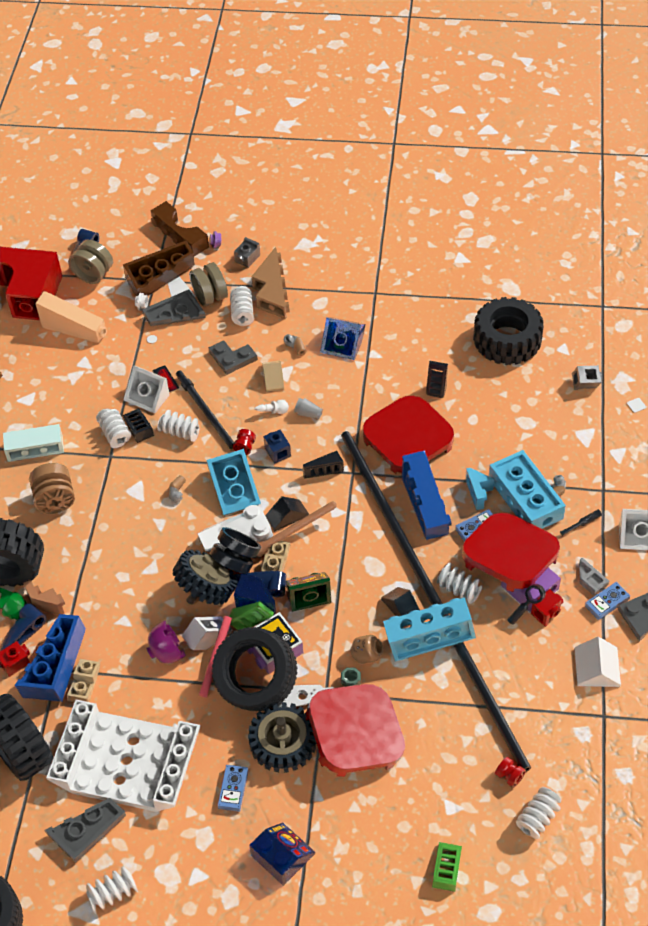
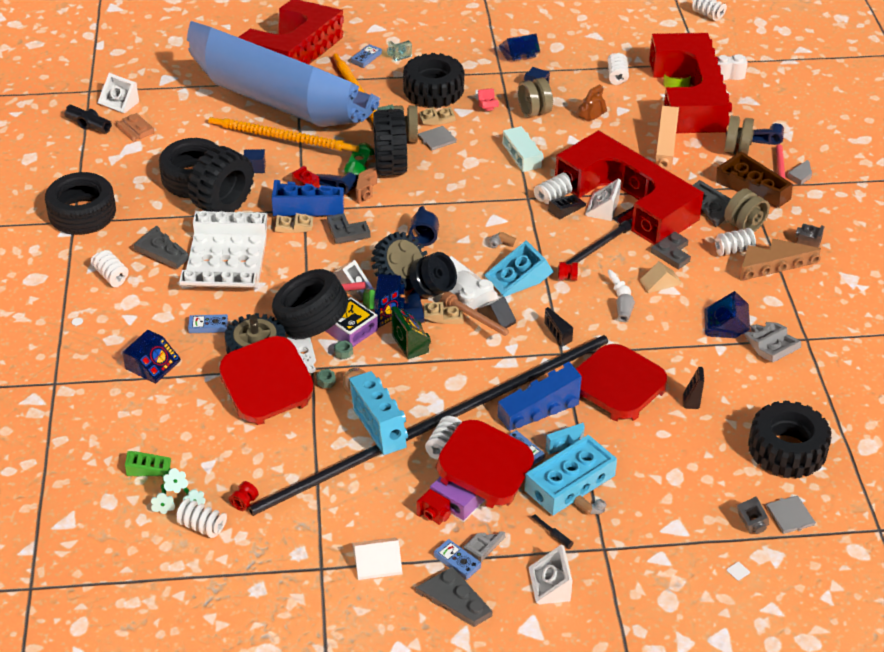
camera: 75 degrees right, 10 degrees down
medium nougat wheel [29,463,75,514] -> none
white plate [135,293,148,311] -> none
magenta cylinder [146,620,186,664] -> none
reddish brown arch [150,201,209,256] -> none
white piece [157,410,200,442] -> none
medium lavender plate [209,231,221,248] -> none
dark blue brick [263,429,291,464] -> none
arm [283,334,306,356] -> none
black slope [381,587,420,627] -> none
black piece [507,584,546,625] -> none
none -> light aqua plant [151,468,206,514]
none -> dark grey plate [327,213,371,244]
none -> sand green tile [334,340,353,359]
none -> dark blue piece [408,206,439,246]
none -> red arch [555,130,704,245]
none -> light grey plate [744,322,801,362]
none -> light grey piece [766,496,816,534]
none -> coral bar [776,144,785,179]
none -> light grey tile [787,160,812,185]

